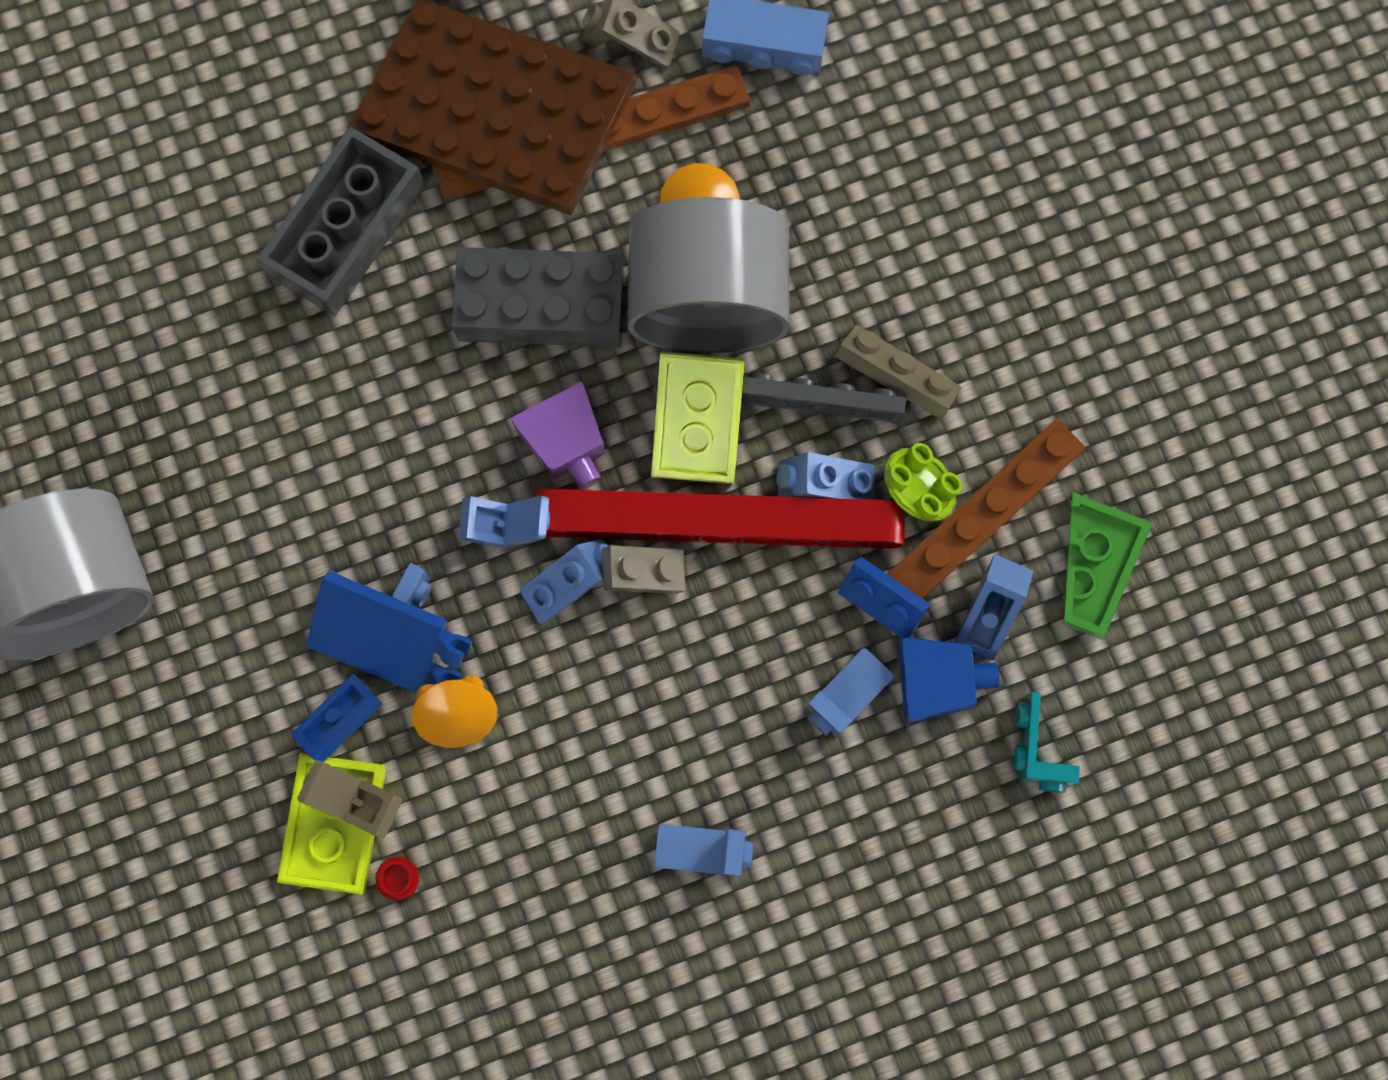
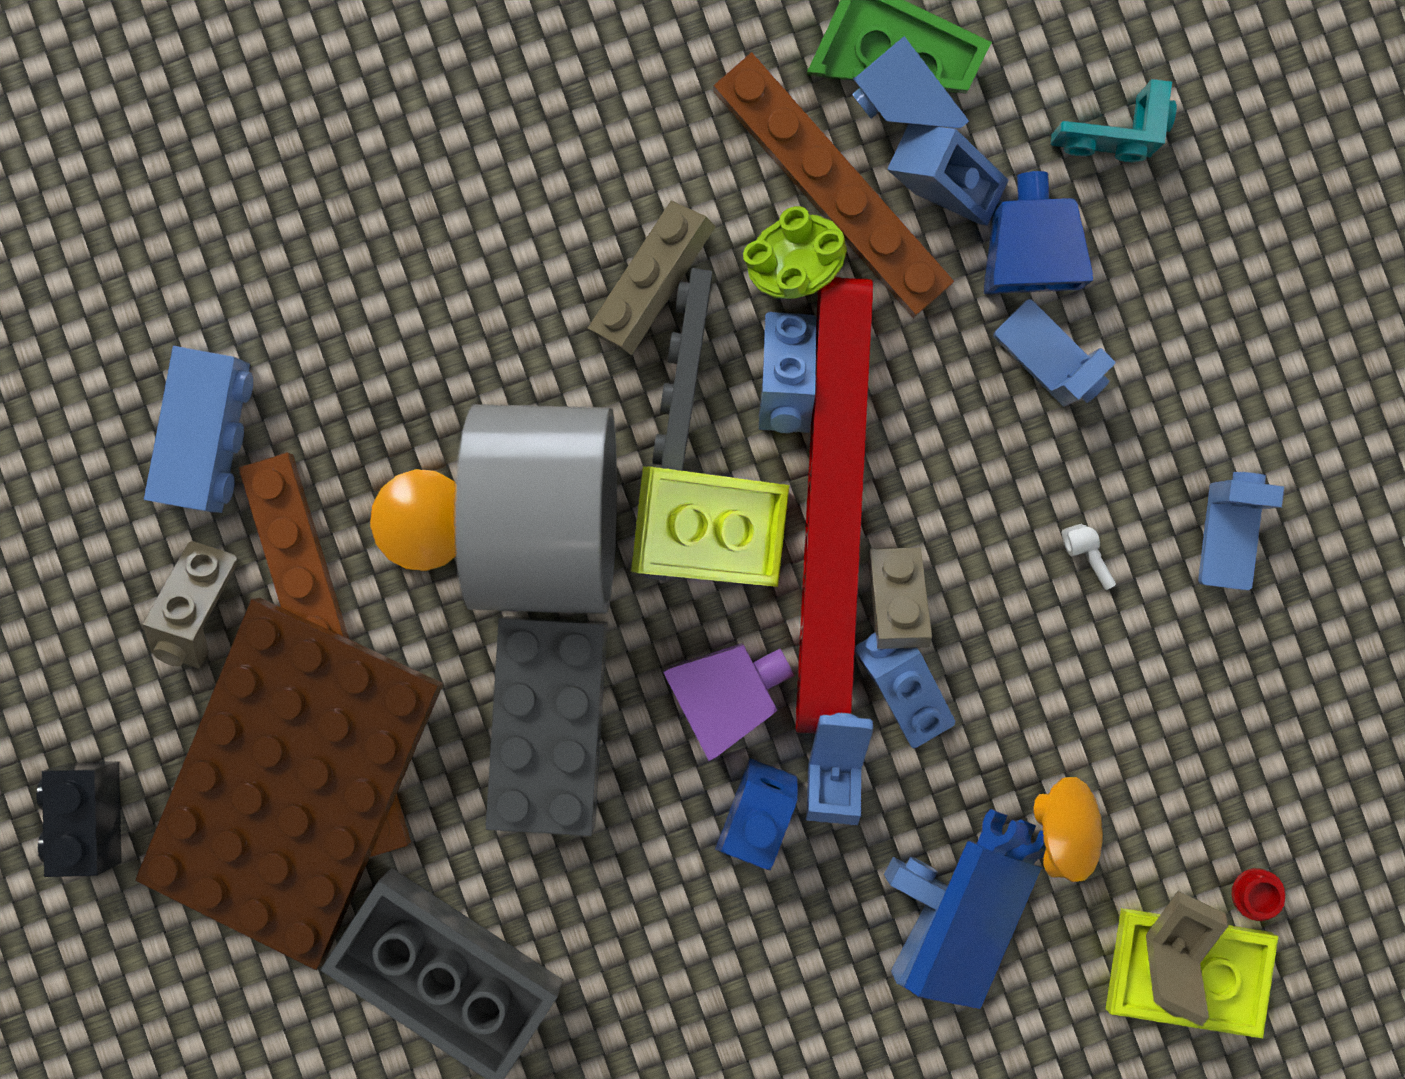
camera: 90 degrees left, 10 degrees up
blue plate [291,673,383,762] -> none
blue plate [838,557,931,638] -> none
none -> blue torso [715,758,798,871]
none -> medium blue slope [852,36,969,128]
none -> white hand [1062,524,1116,590]

